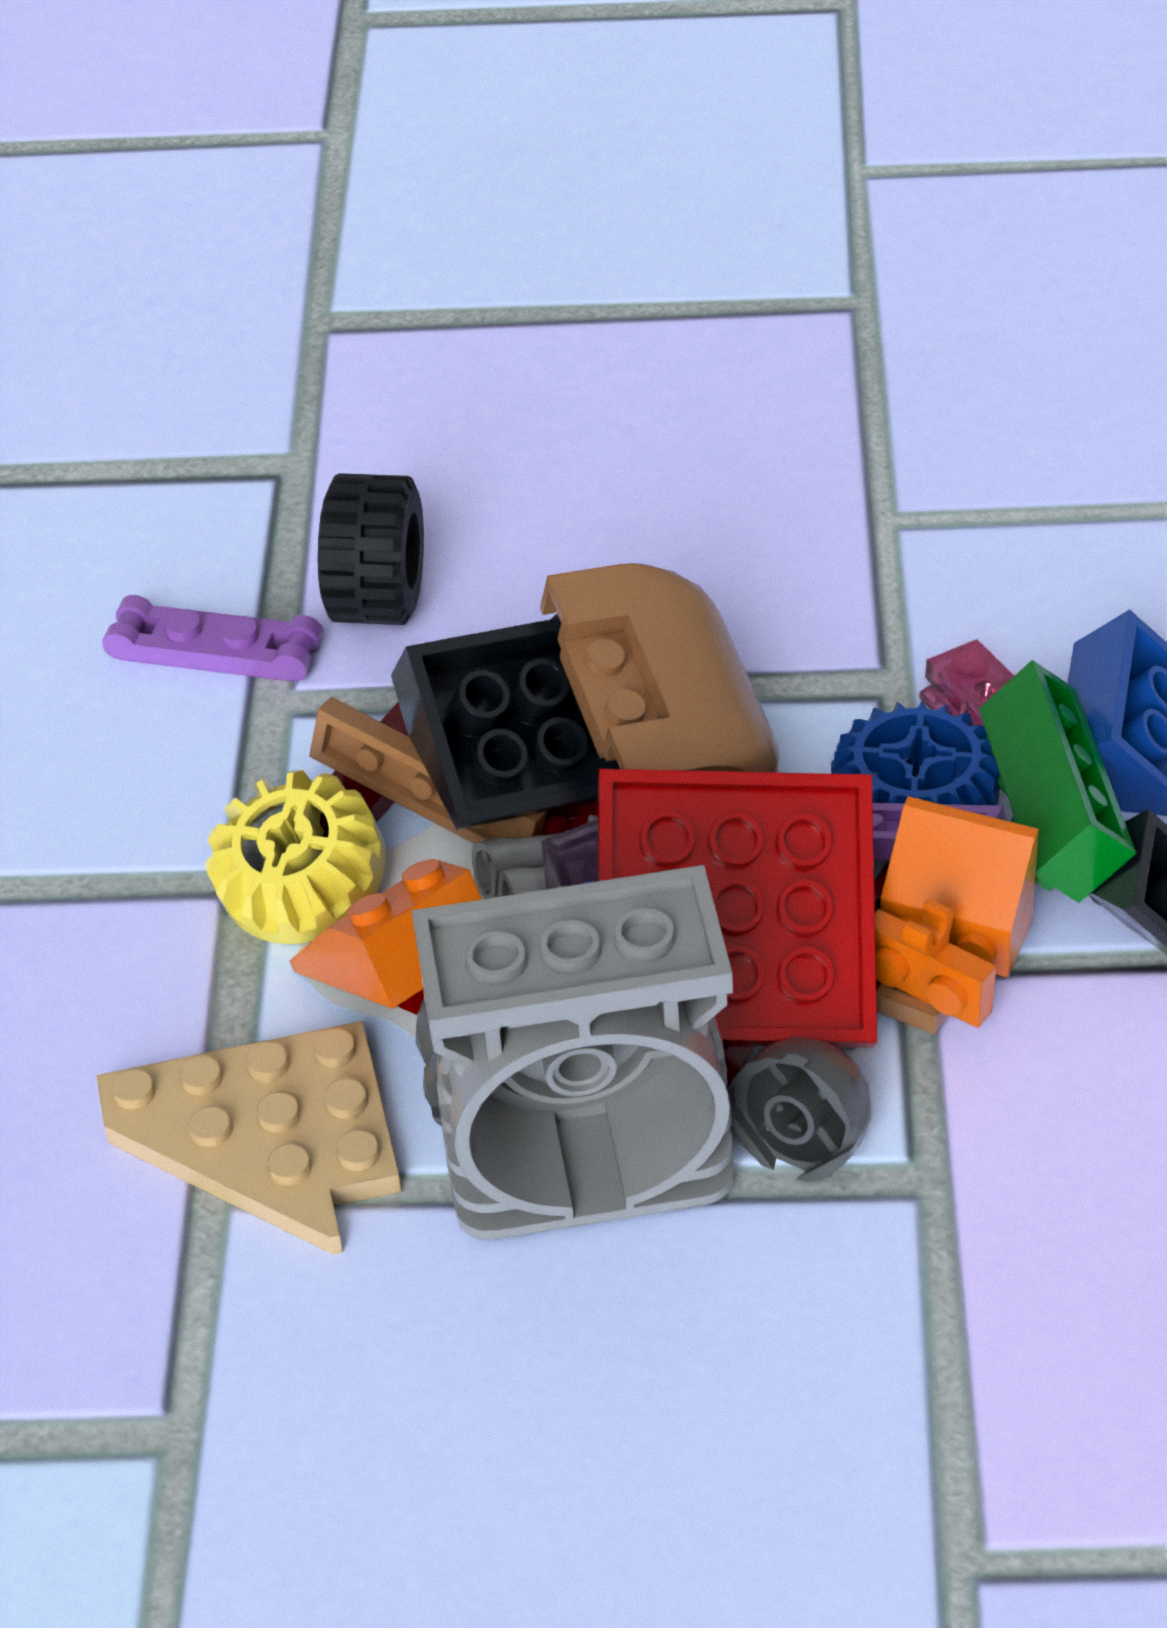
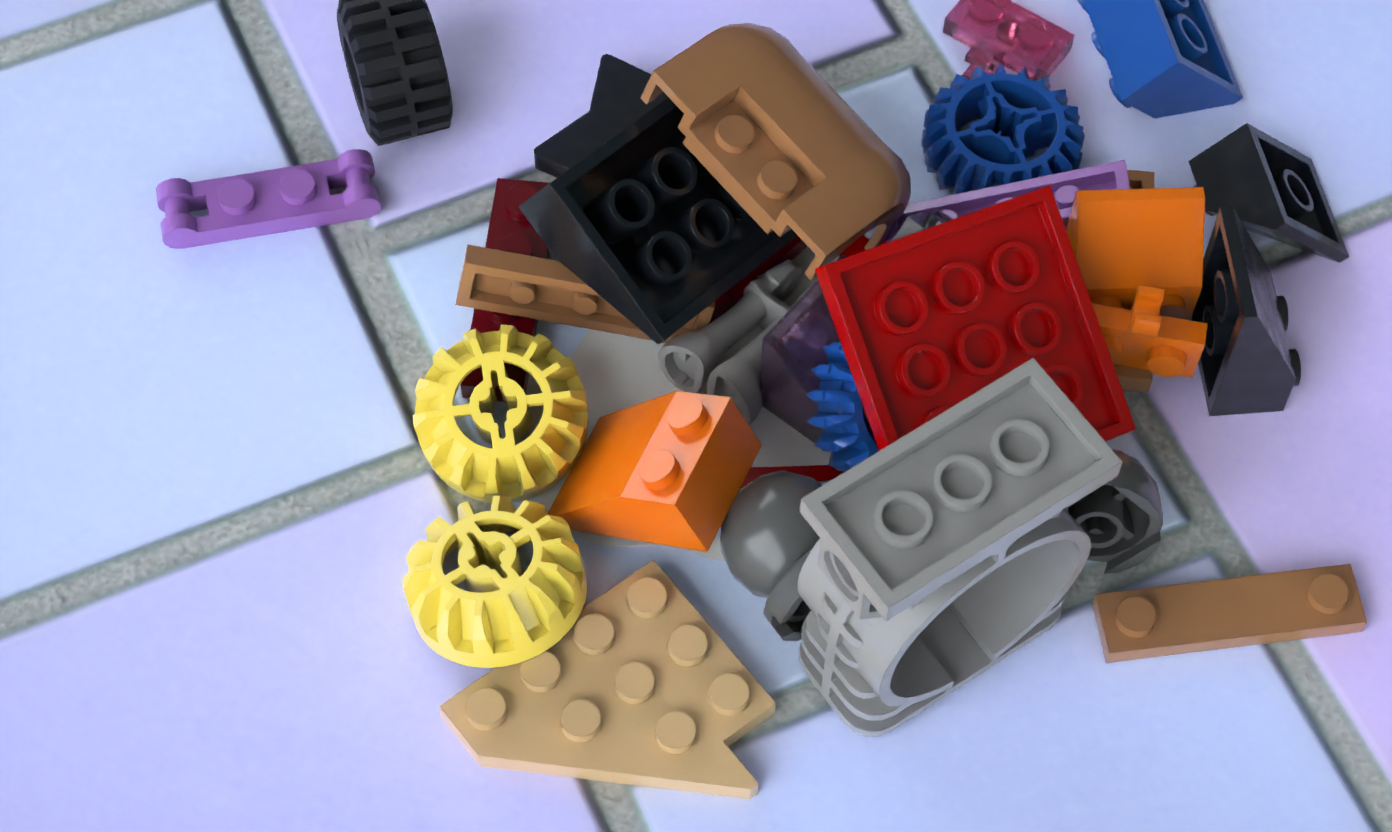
camera: 30 degrees left, 15 degrees up
green brick [979,660,1136,903] -> none
none -> light yellow gear [402,496,587,668]
none -> medium nougat plate [1092,564,1367,663]
none -> black slope [1190,206,1301,416]

